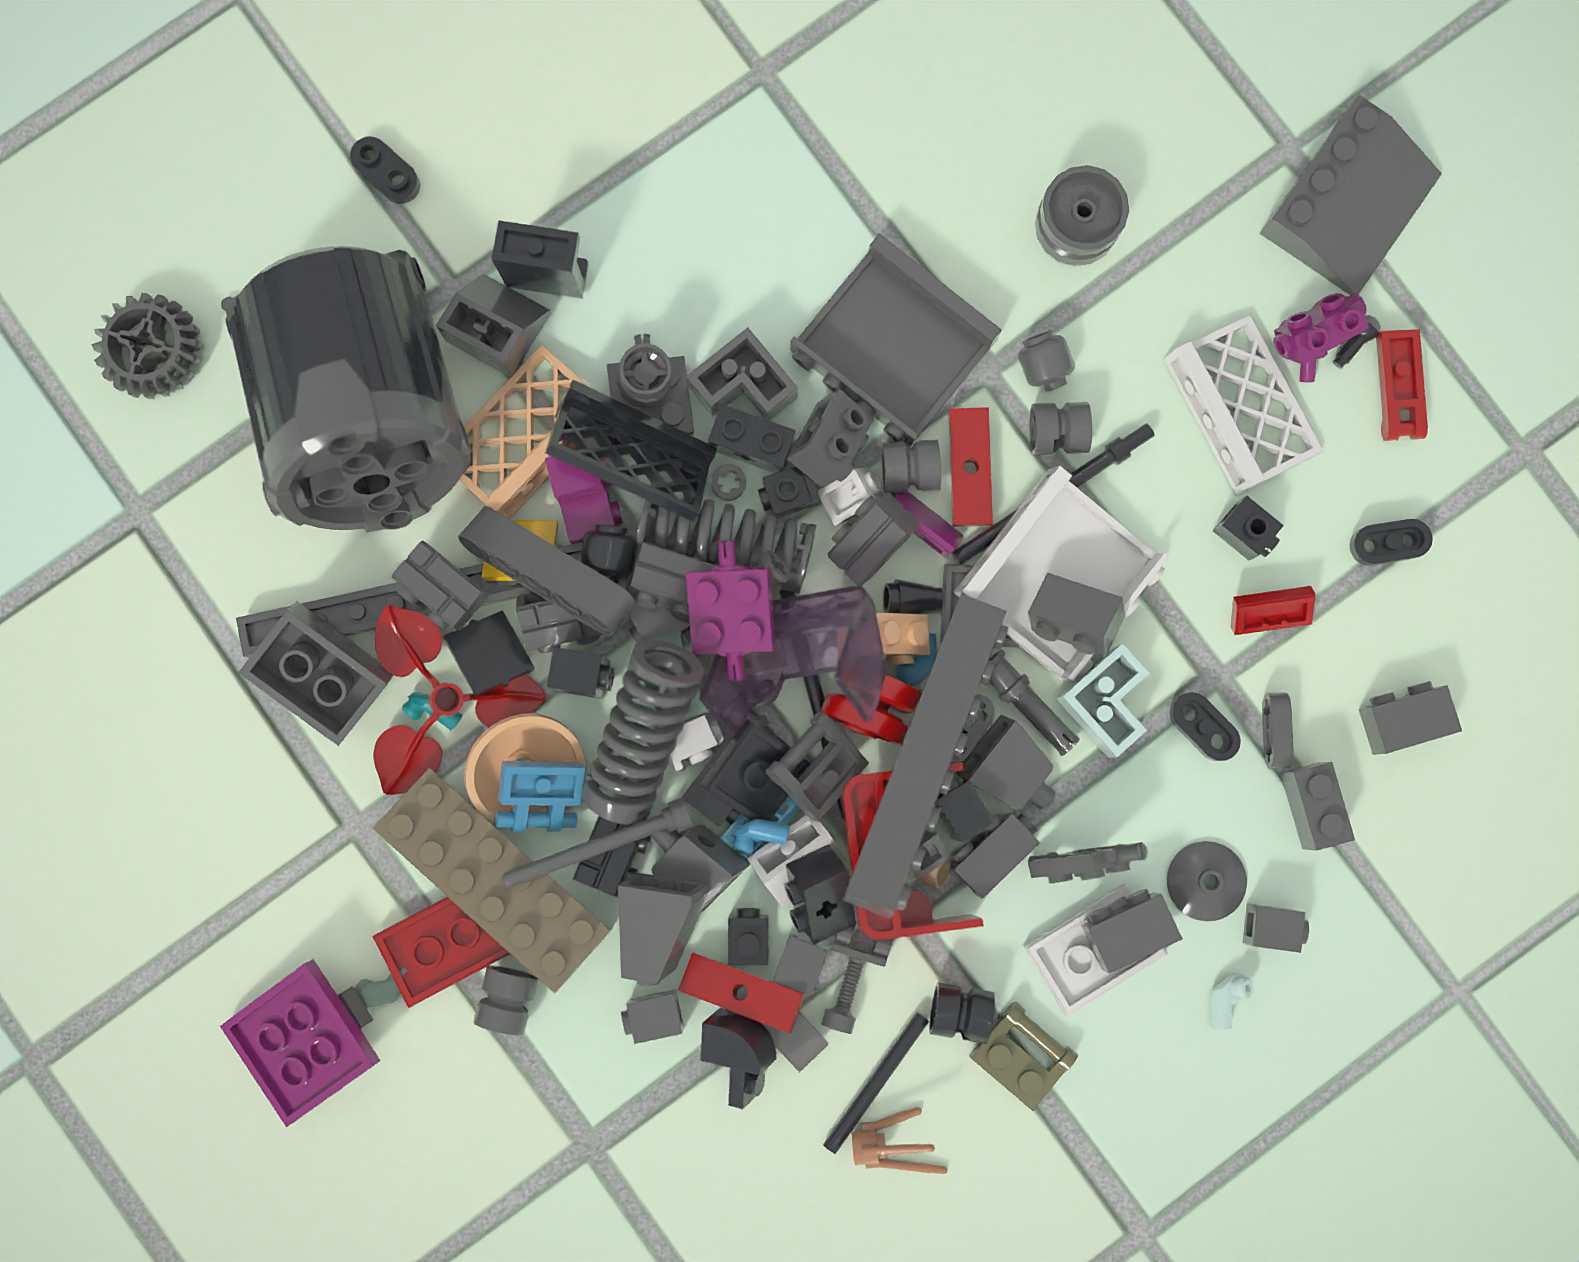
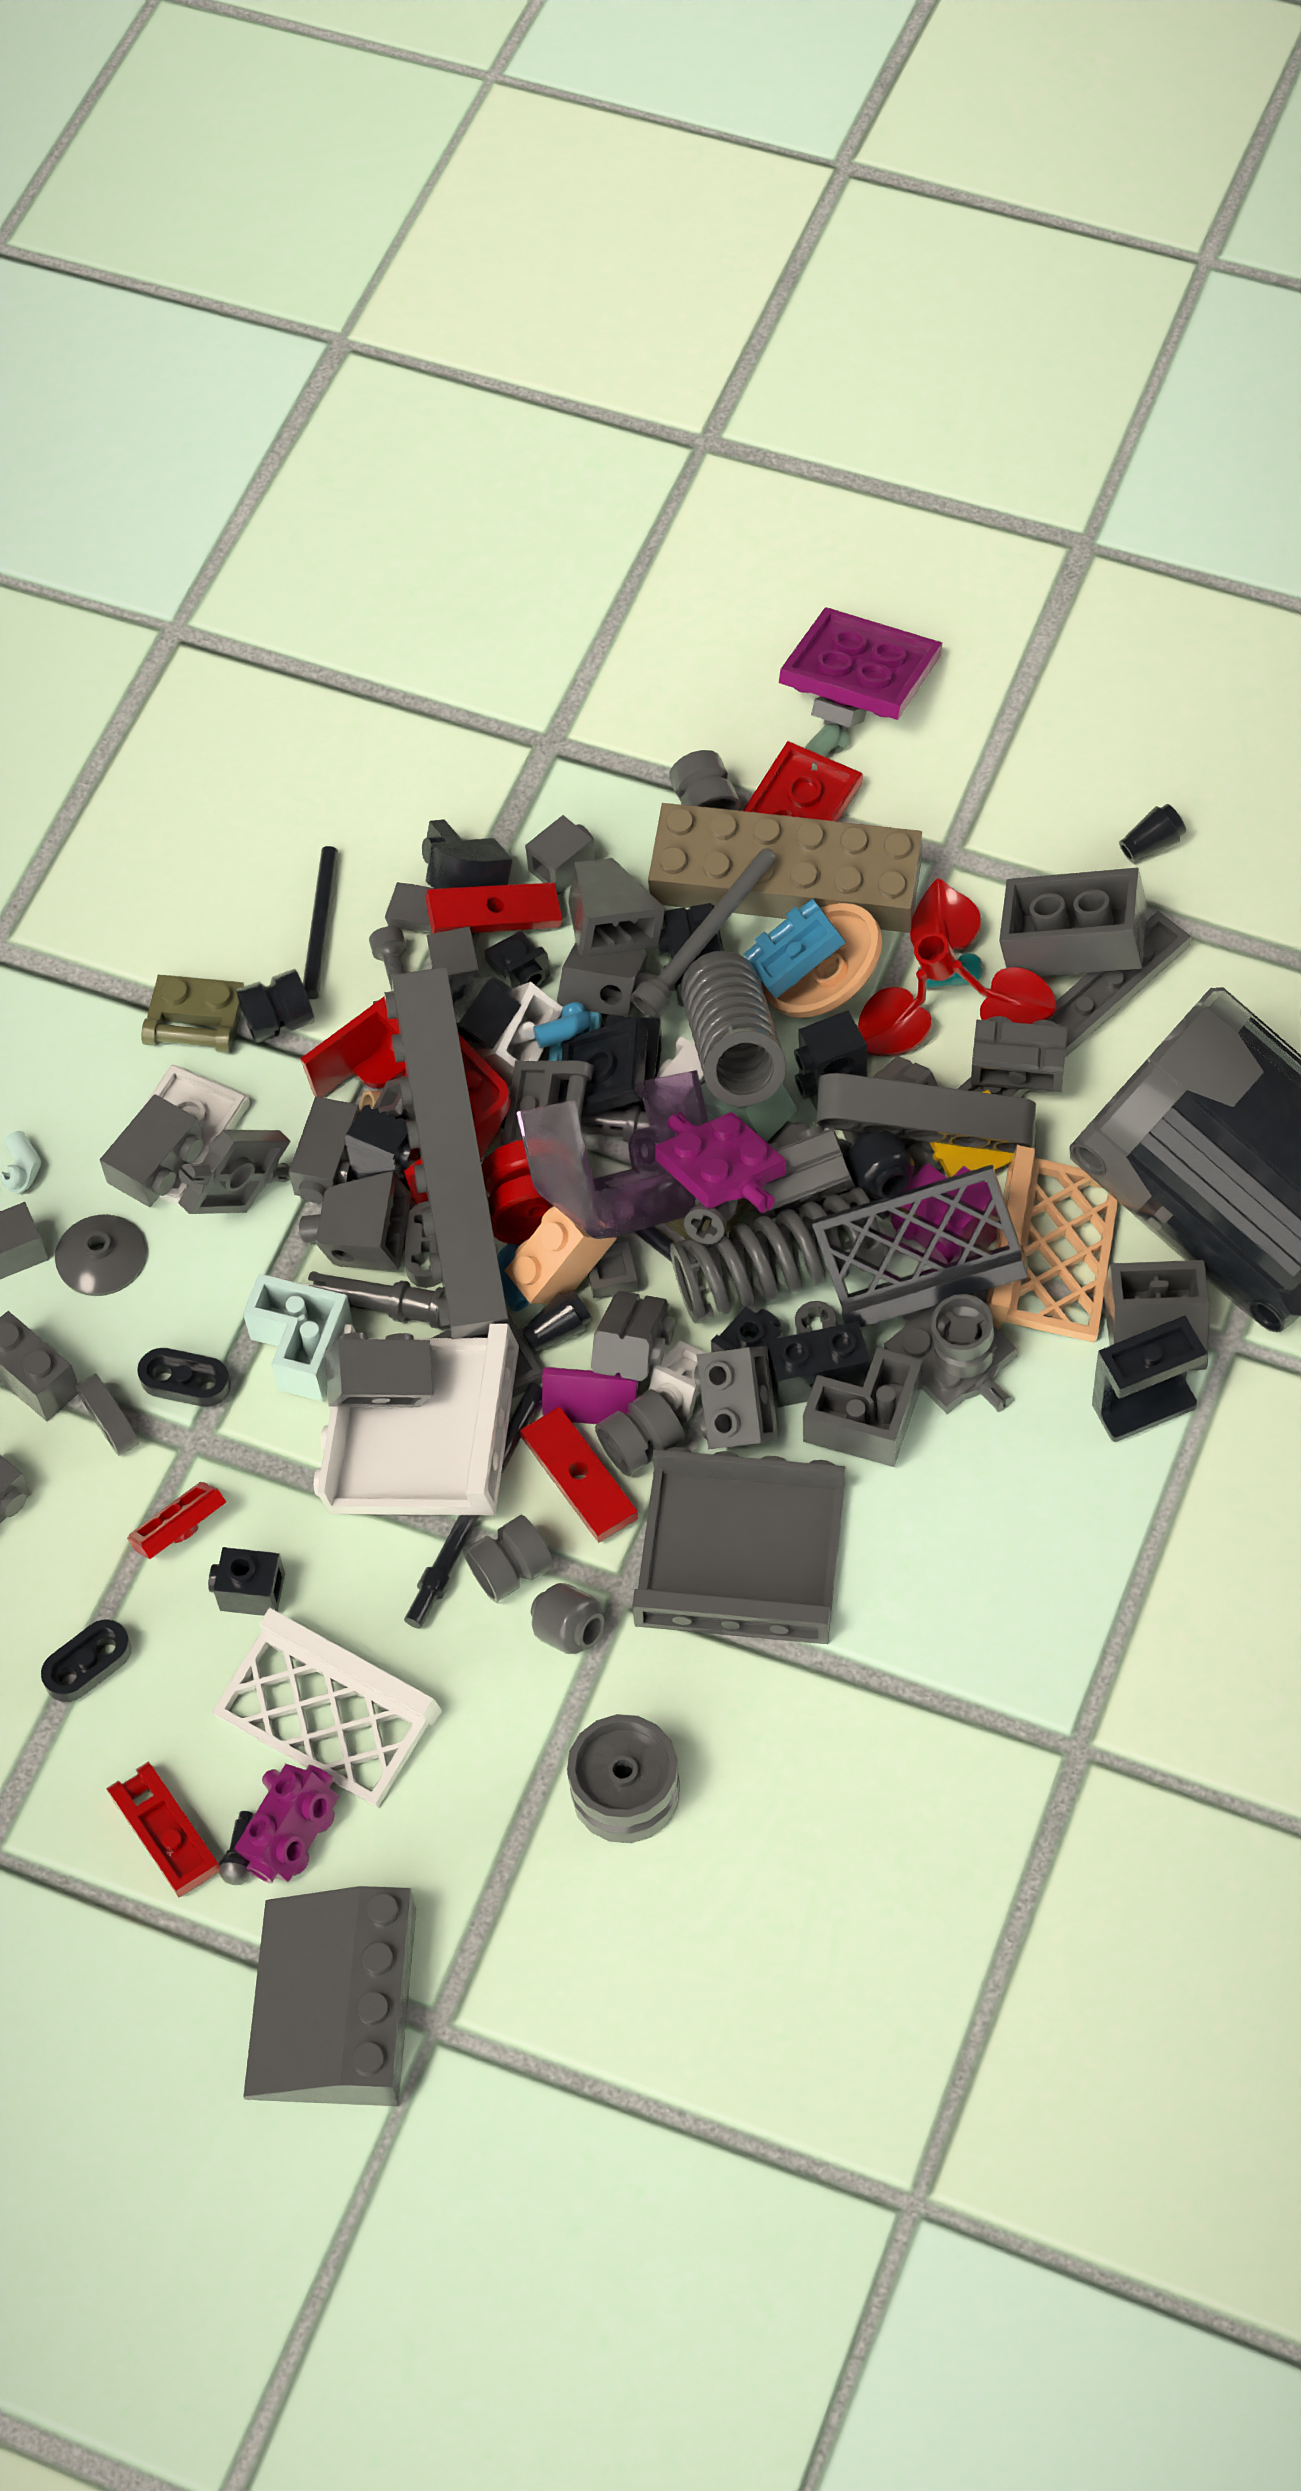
camera: 155 degrees right, 25 degrees down
black piece [443,610,535,697] -> none
nougat plant [852,1107,948,1174] -> none
none -> black cone [1119,804,1186,863]

